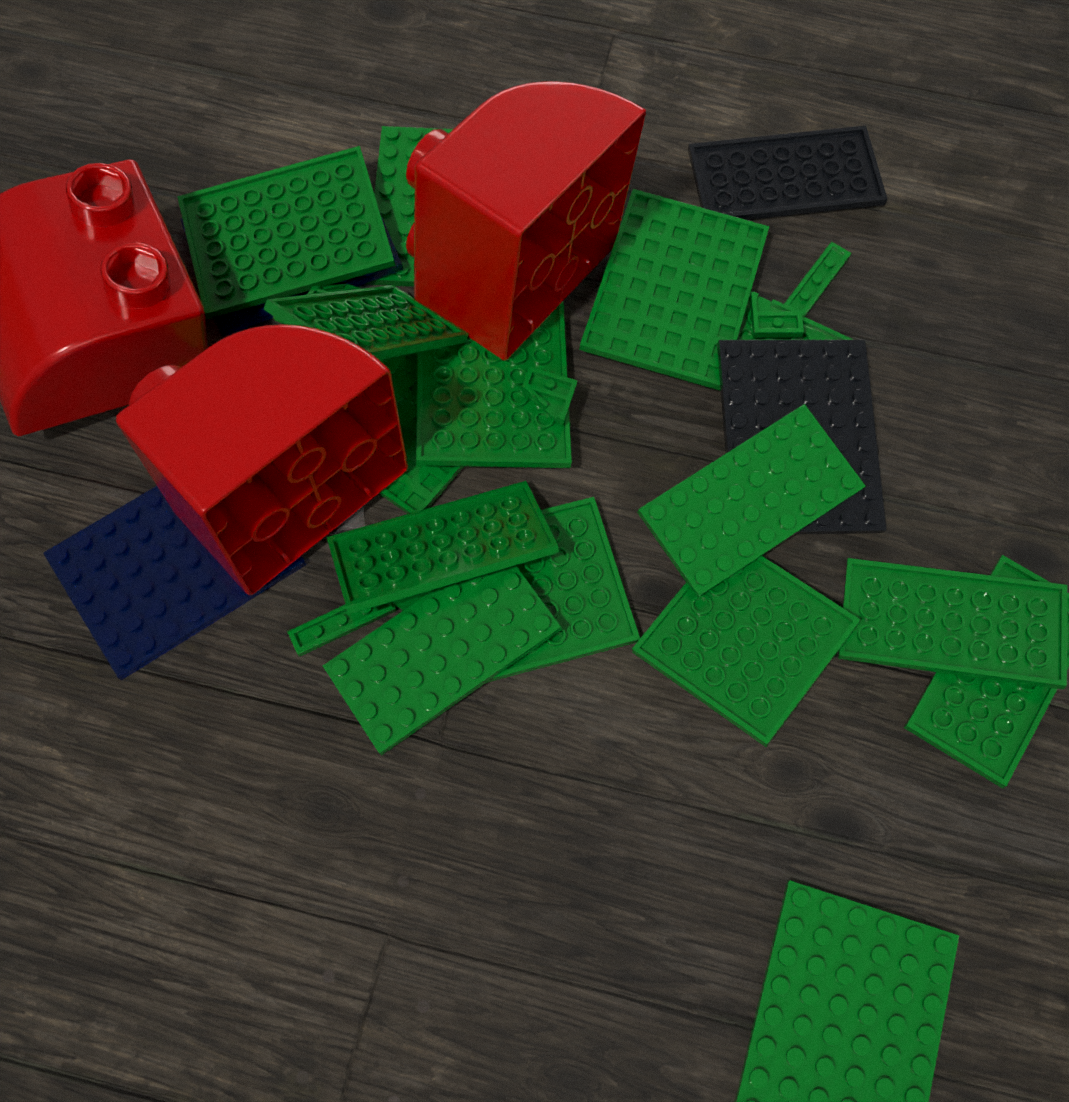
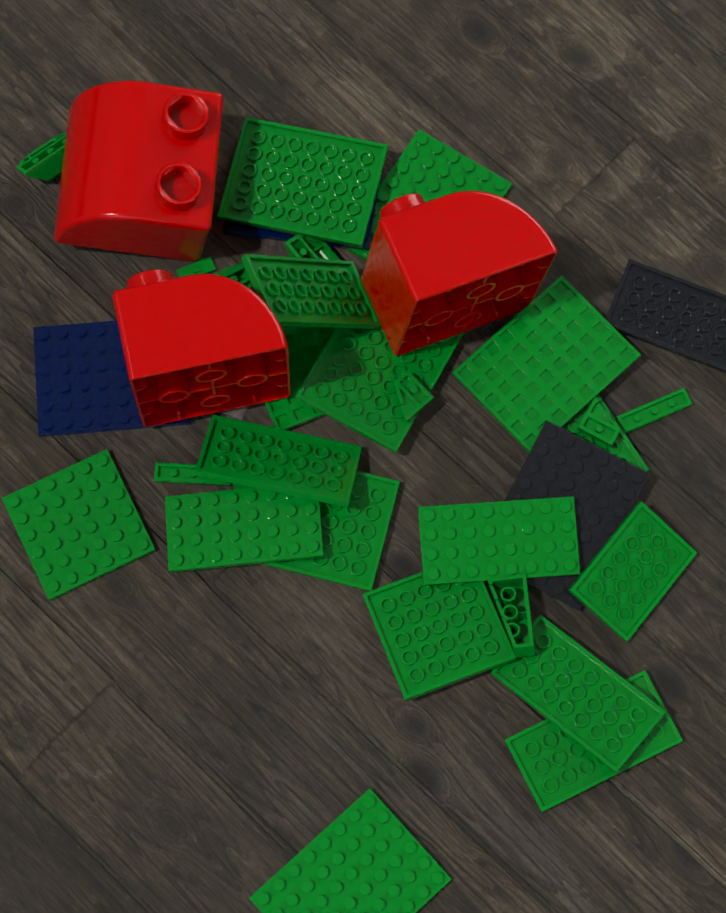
camera: 30 degrees right, 5 degrees up
none -> green plate [2,449,156,601]
none -> green wedge [487,574,535,657]
none -> green plate [568,501,697,642]

